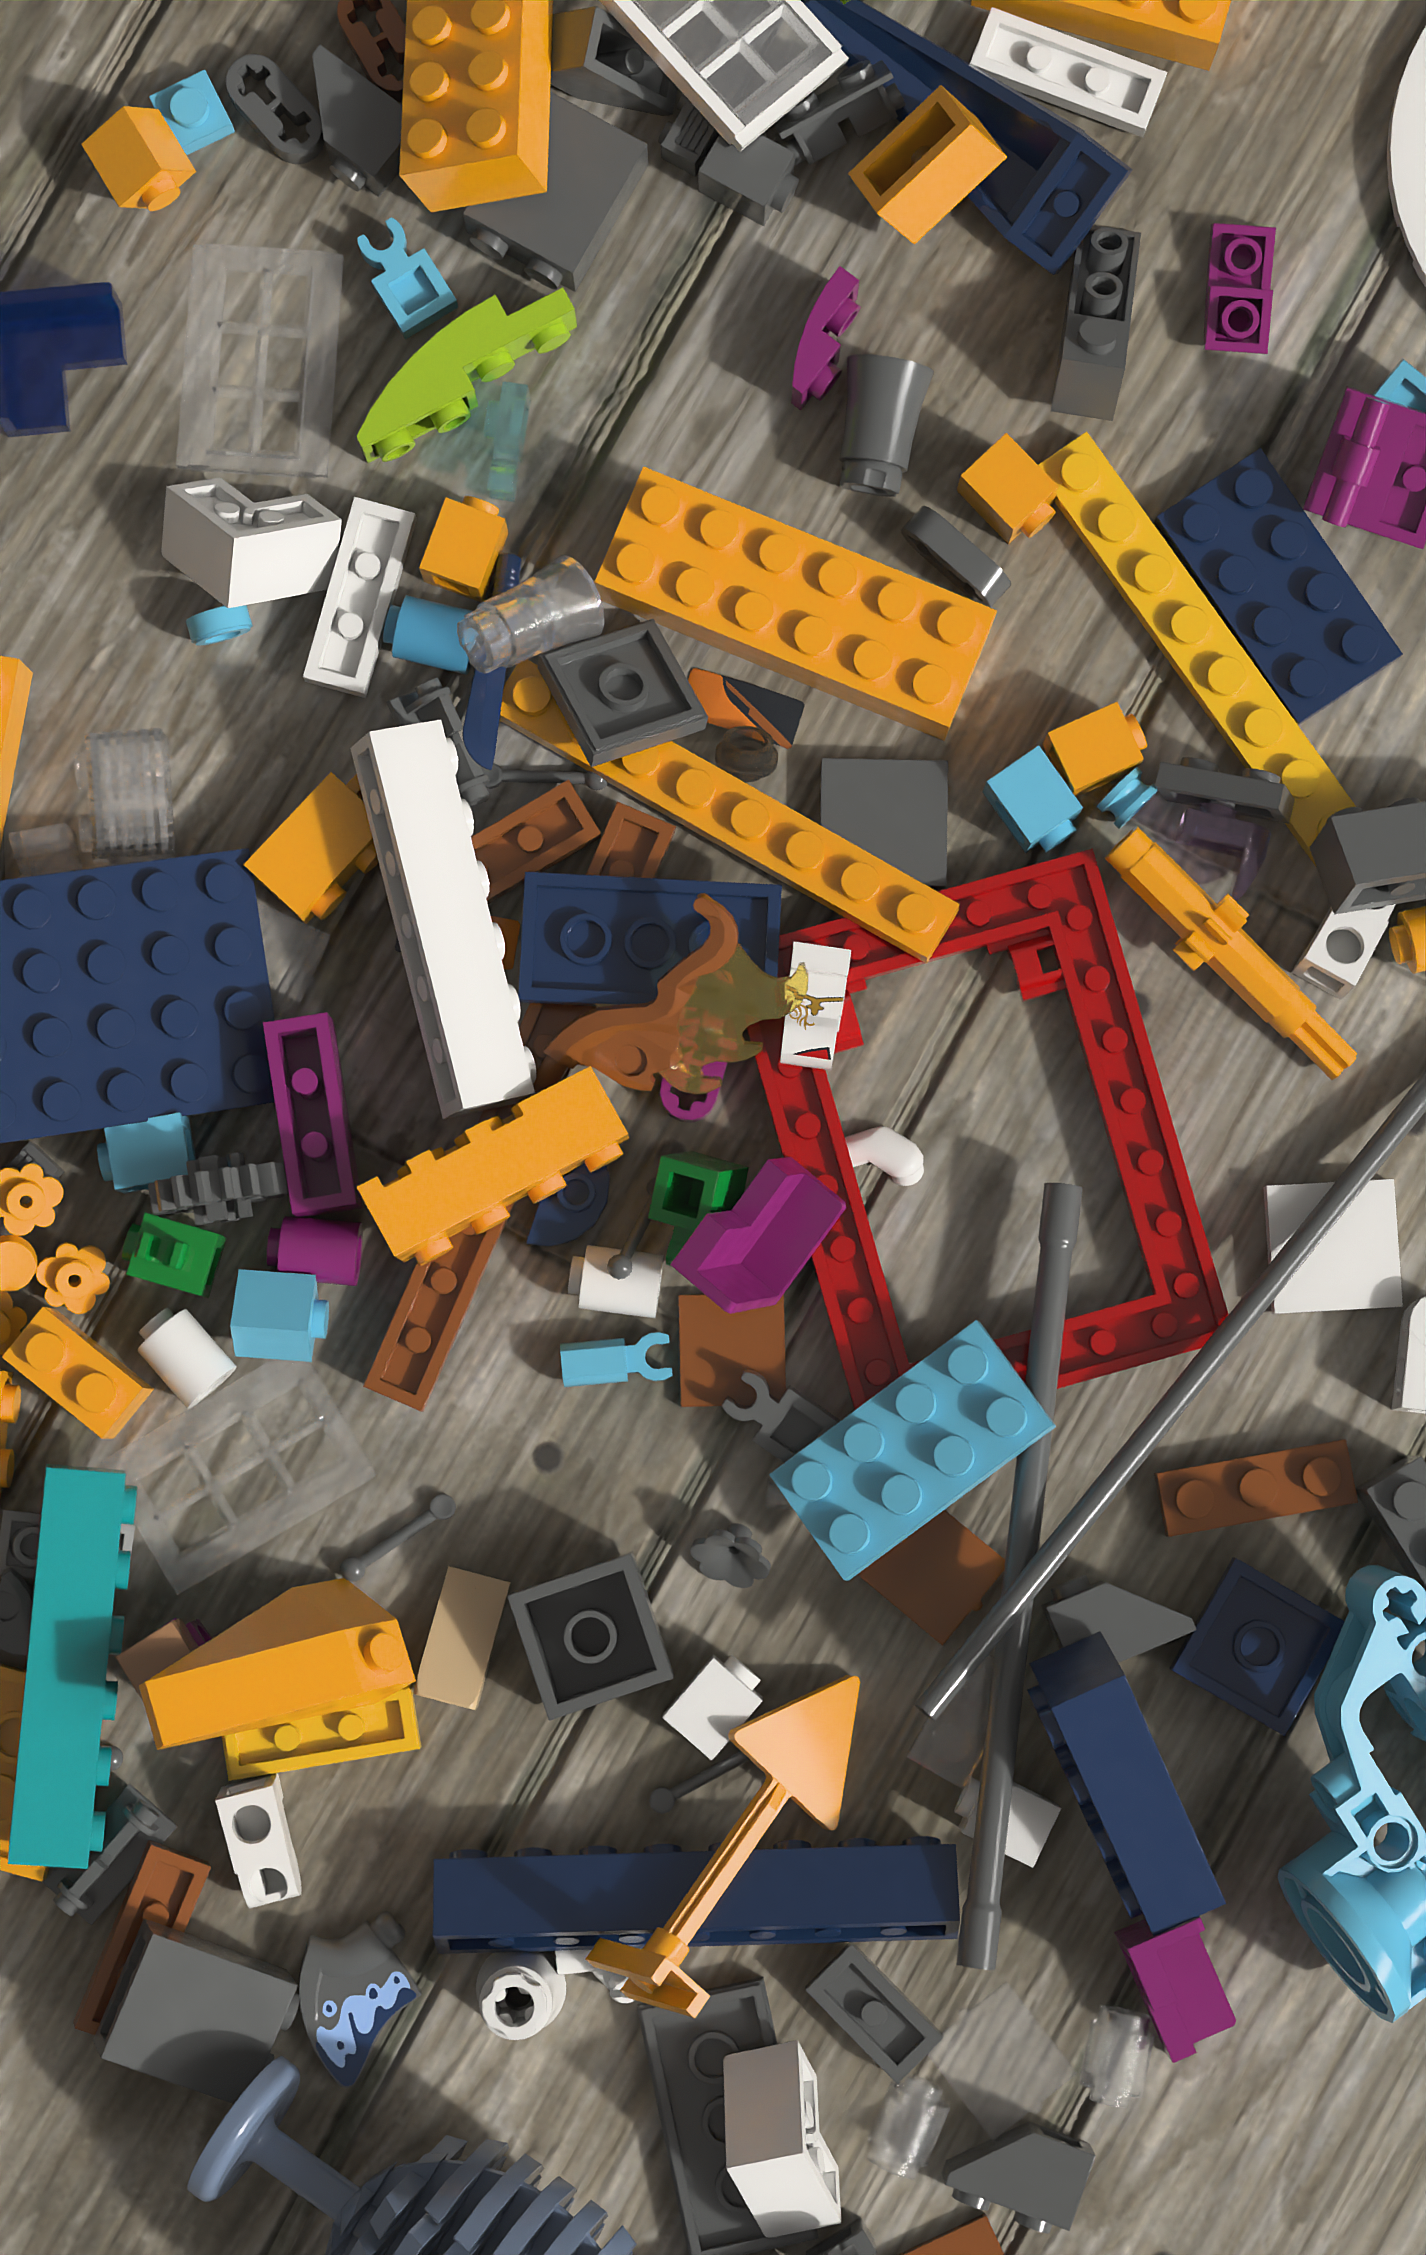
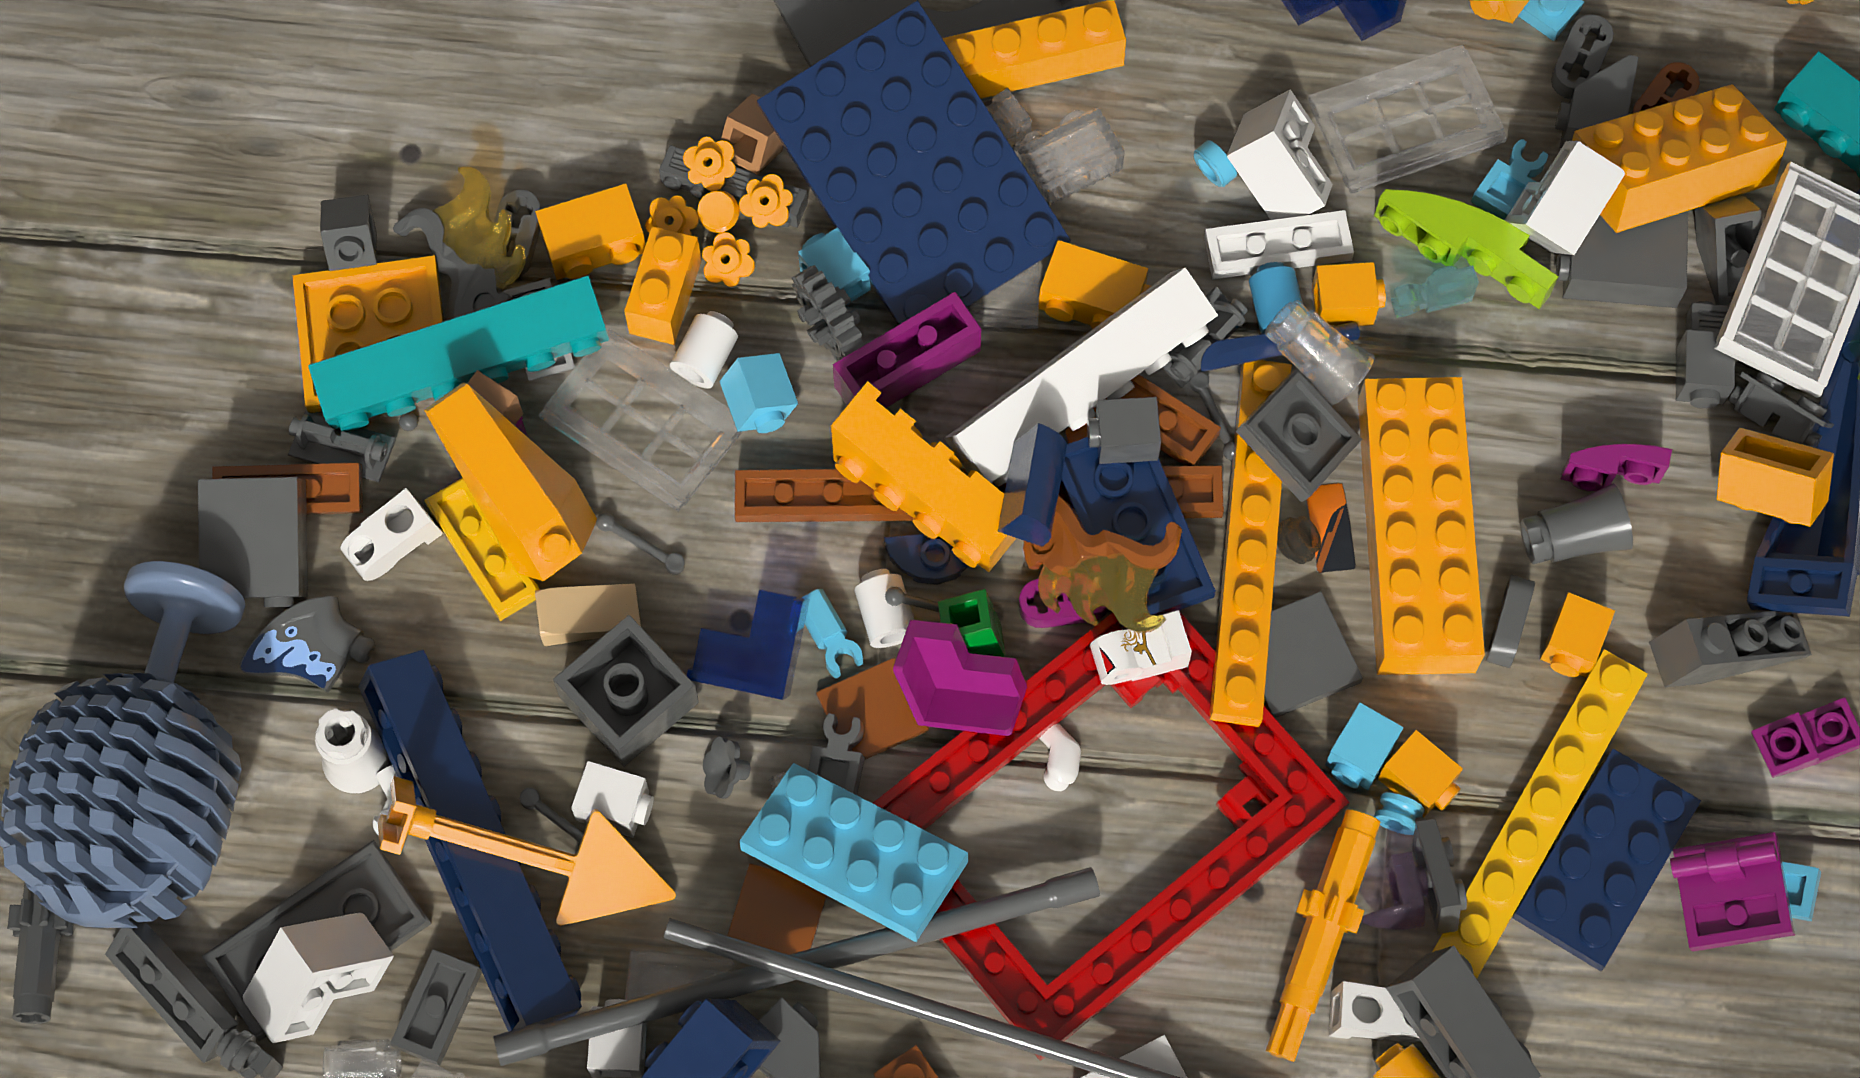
camera: 65 degrees right, 15 degrees down
green brick [122,1213,227,1298] -> none
magenta brick [267,1216,363,1286] -> none
none -> clear blue panel [686,589,810,700]
none -> dark blue brick [998,423,1067,546]
none -> dark grey brick [1087,397,1161,464]
none -> white panel [1505,141,1625,255]

